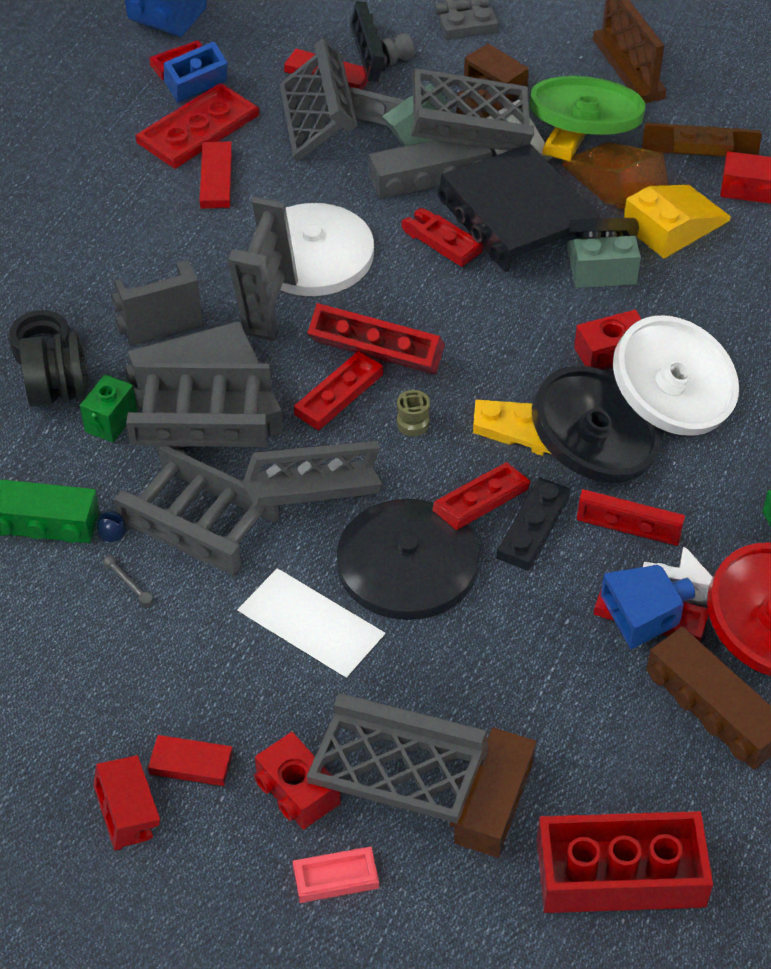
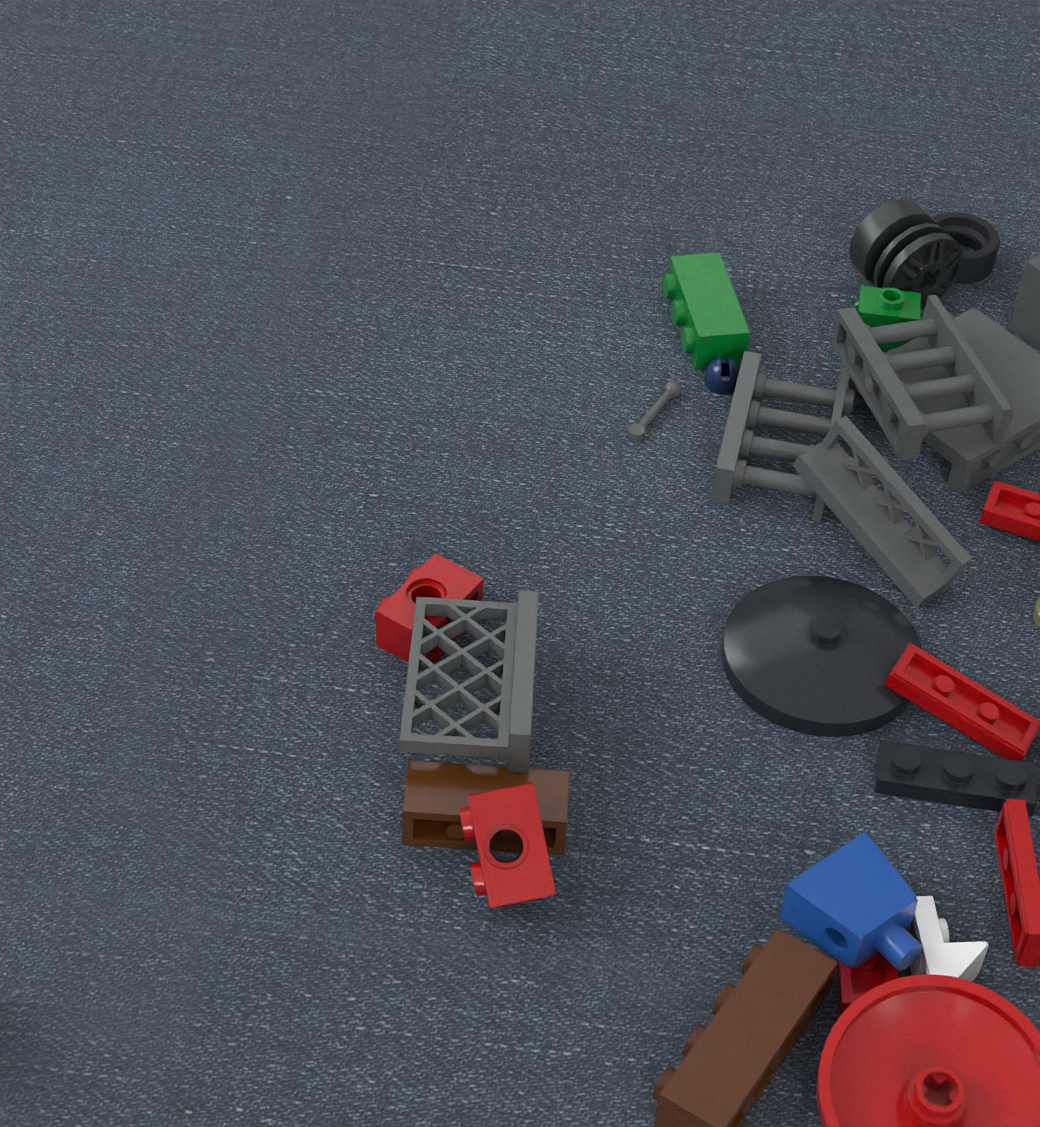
camera: 70 degrees right, 5 degrees down
red hinge [93,755,160,851] -> none
red tile [148,735,233,786] -> none
white sticker [237,568,386,678] -> none
coral tile [293,846,379,903] -> none
red brick [537,811,713,913] -> none
none -> red brick [459,781,556,908]

